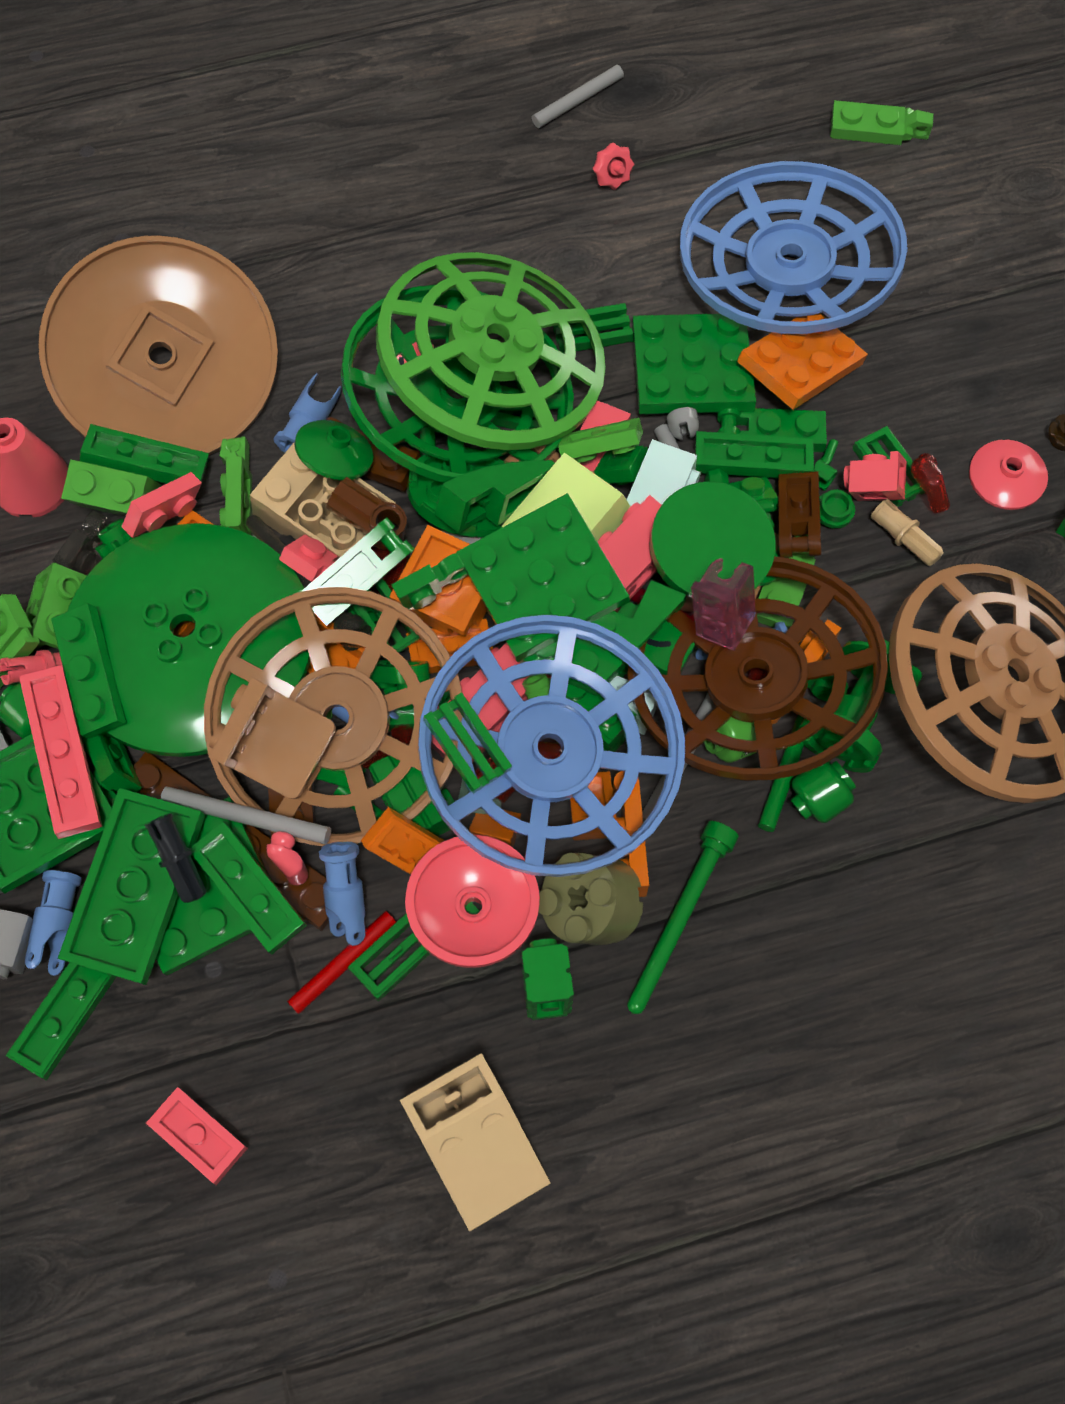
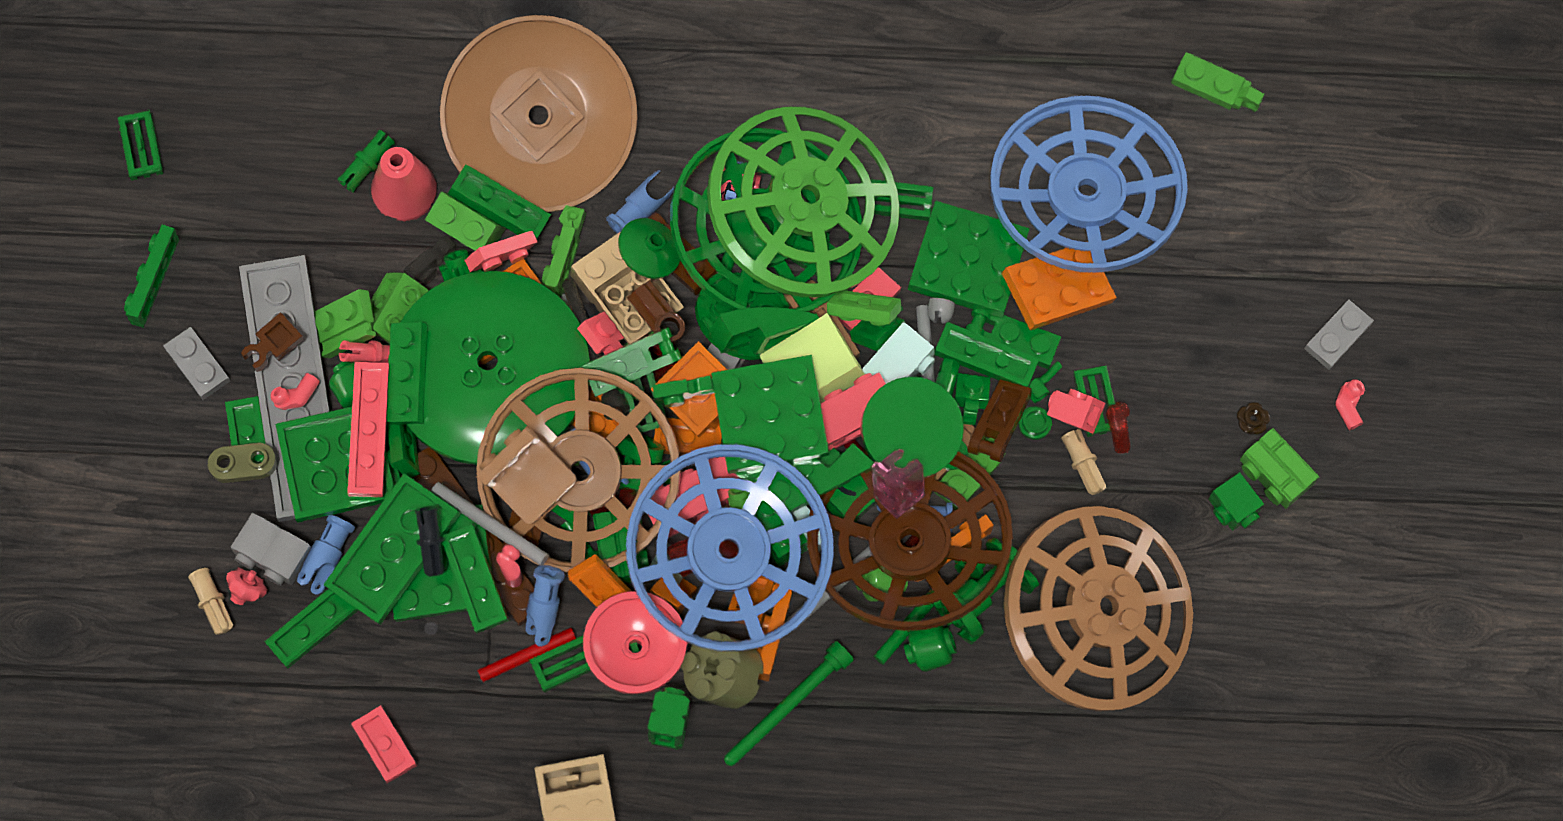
camera: 15 degrees right, 5 degrees up
green tile [423,692,512,794] -> none
coral piece [592,143,635,190] -> none
coral dish [969,440,1048,510] -> none

